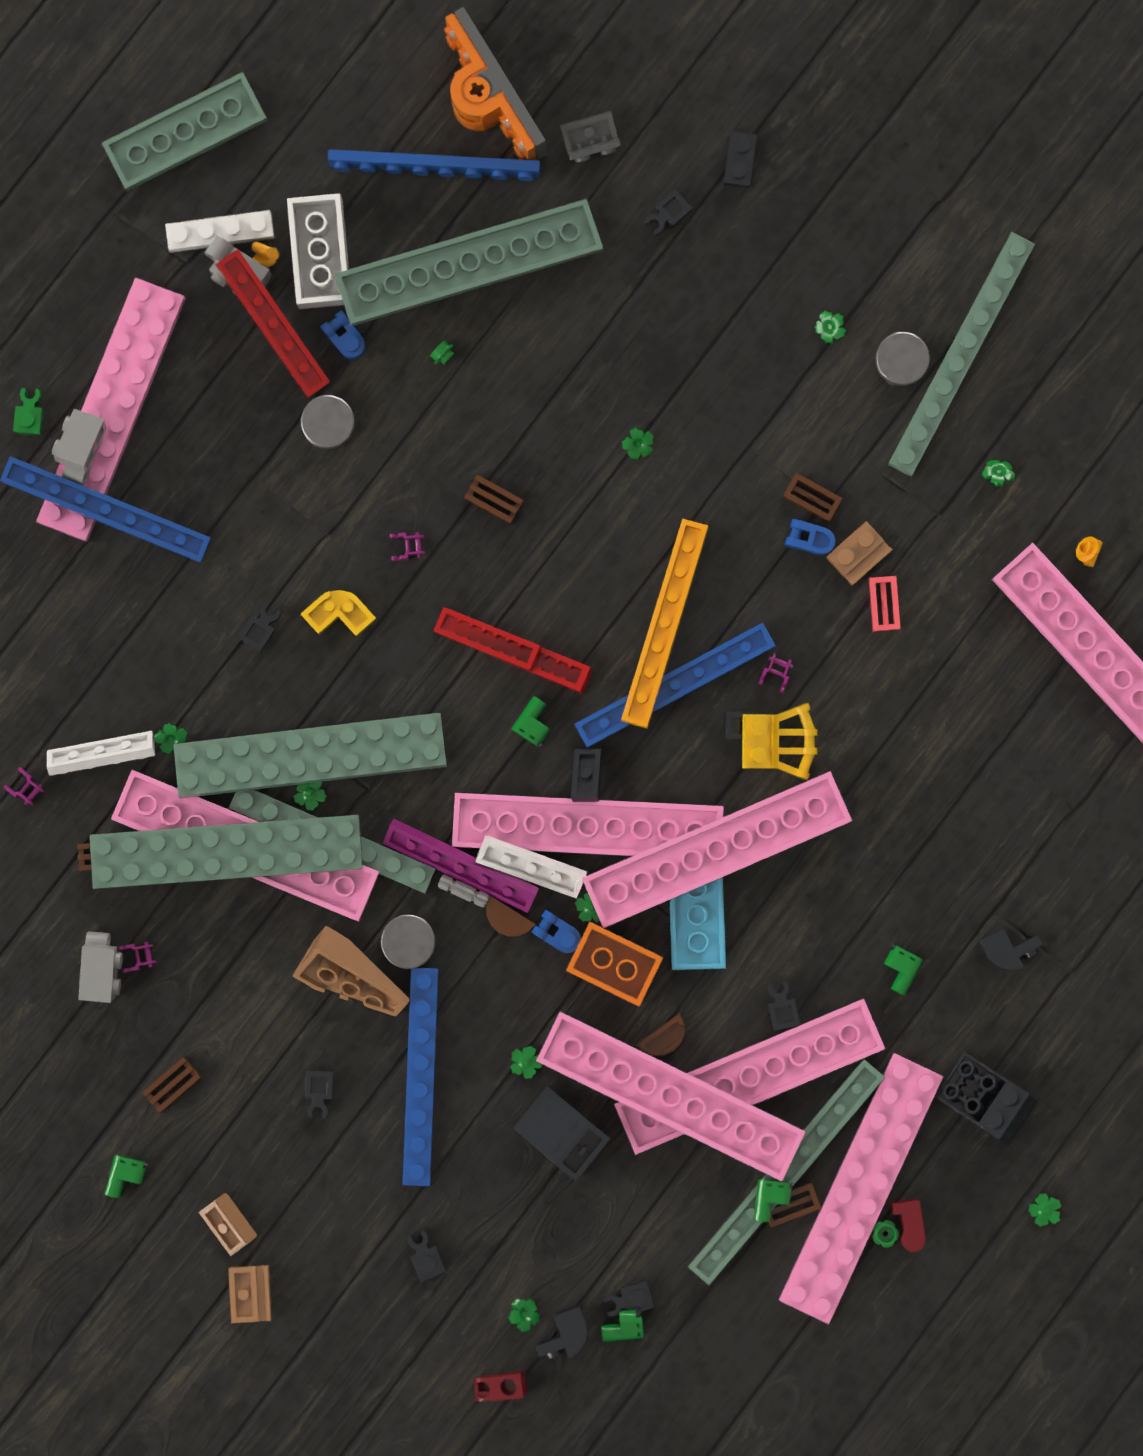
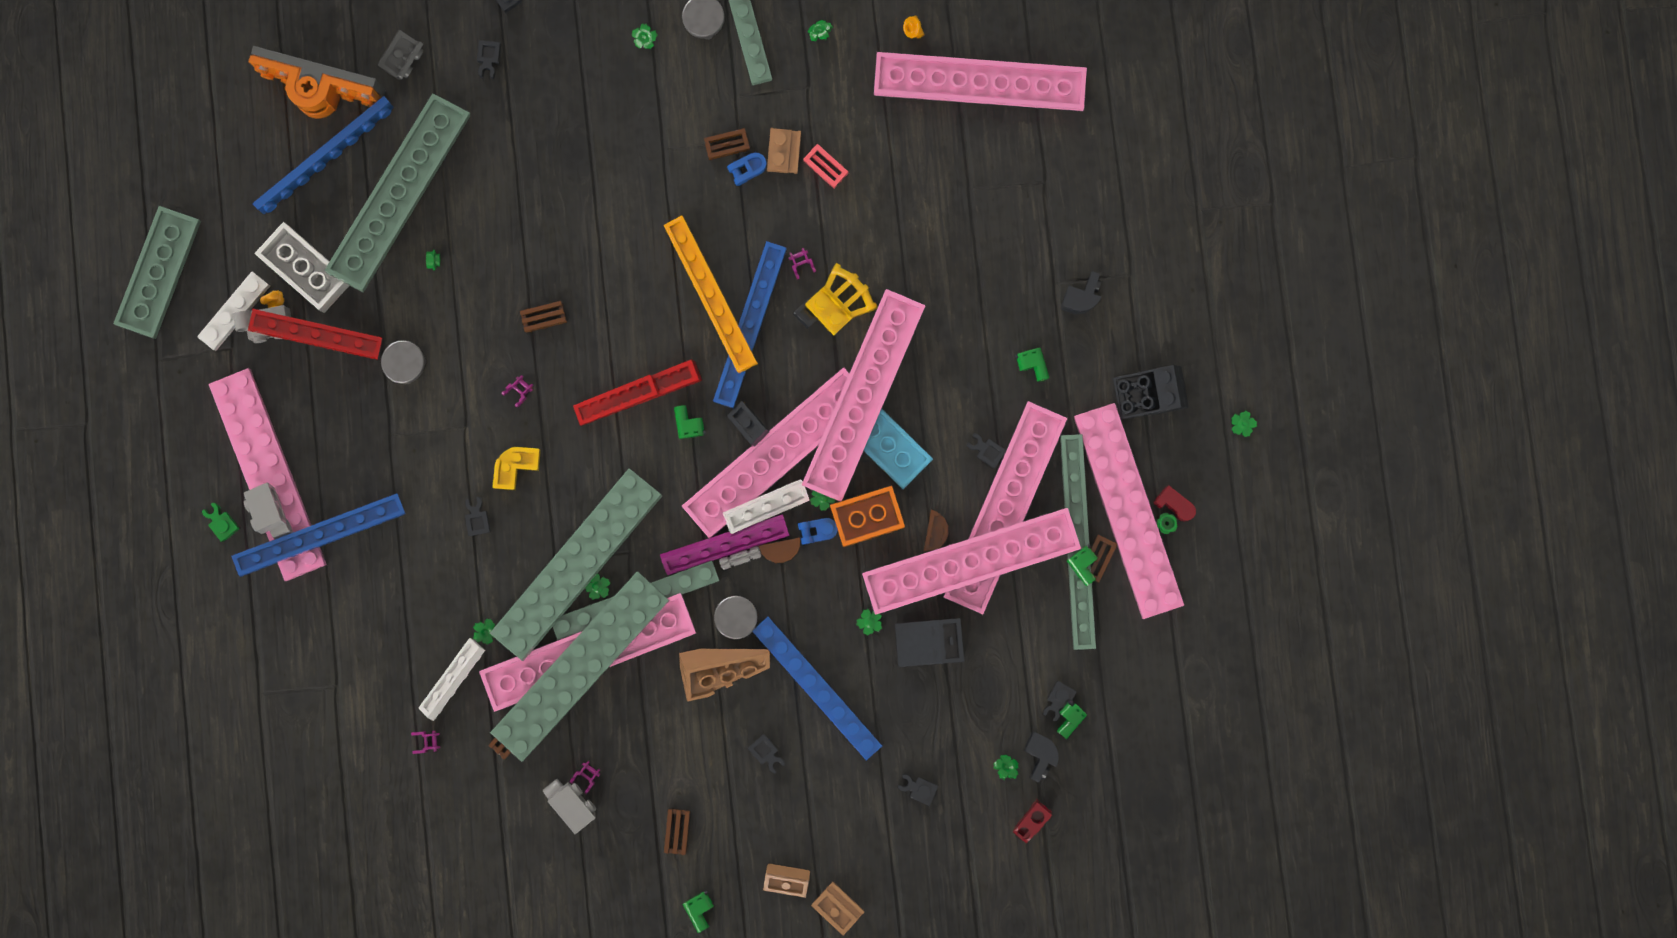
camera: 50 degrees left, 0 degrees up
blue plate [320,311,365,360] -> none
green plant [622,428,653,460] -> none

